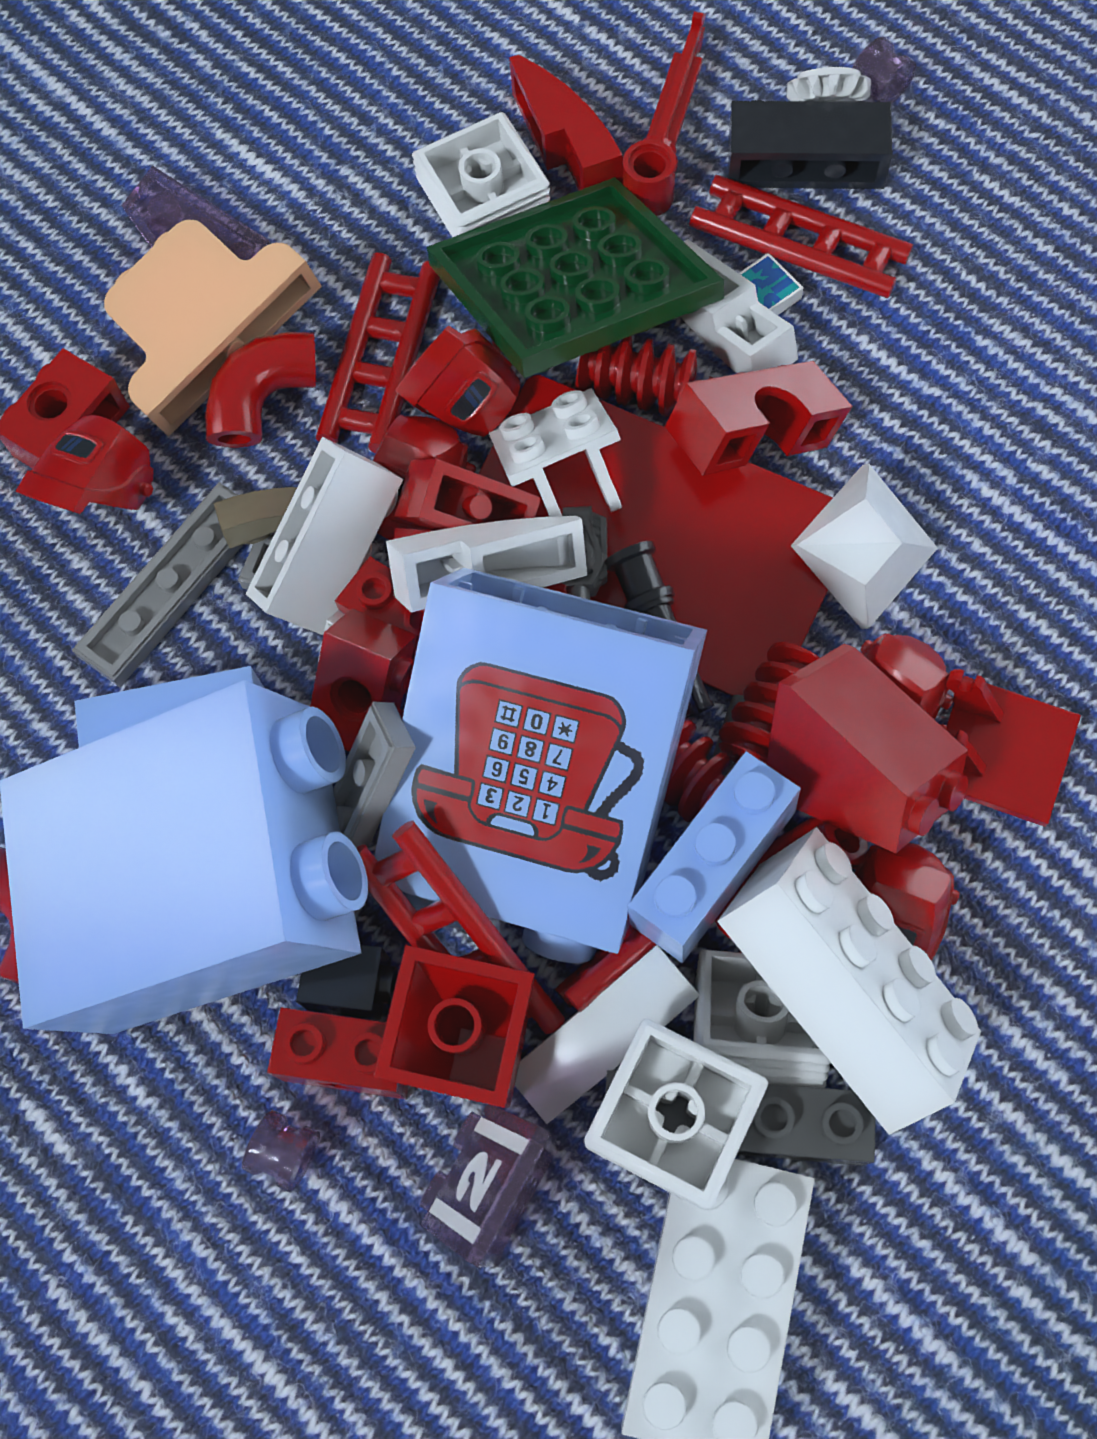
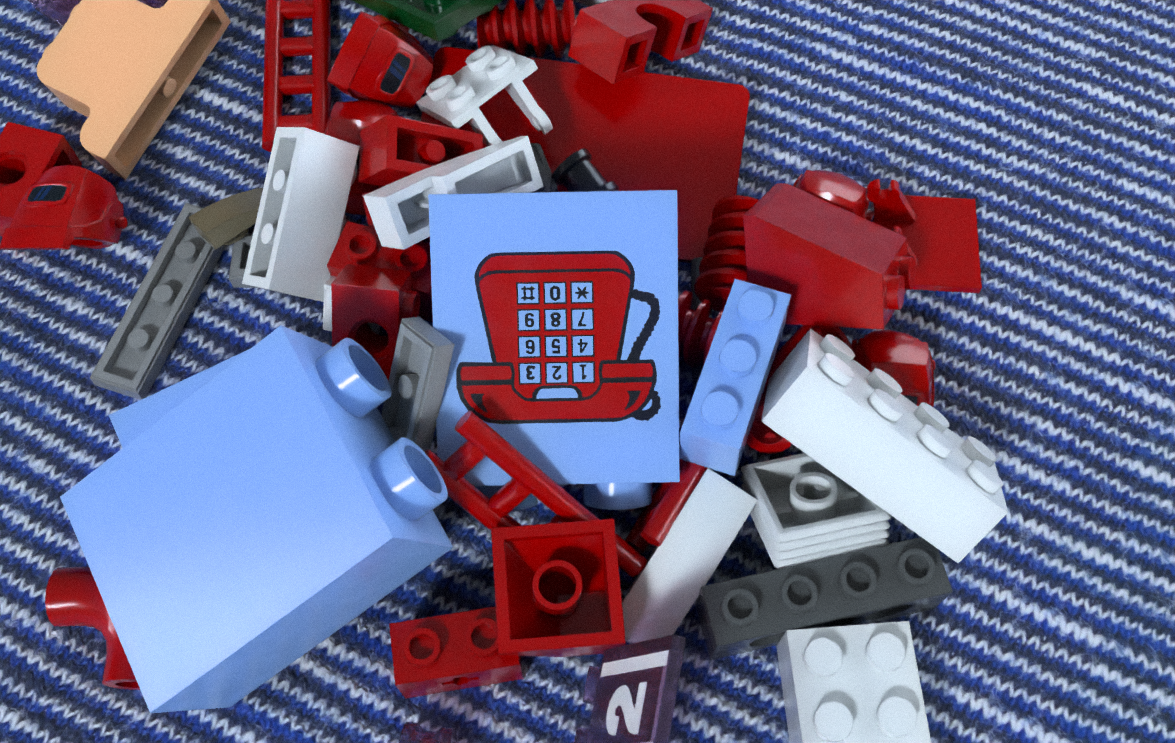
camera: 25 degrees left, 5 degrees down
red cylinder [205,332,316,448] -> none
black brick [296,945,398,1020] -> none
white brick [584,1019,768,1210] -> none
white slope [791,464,938,629] -> none

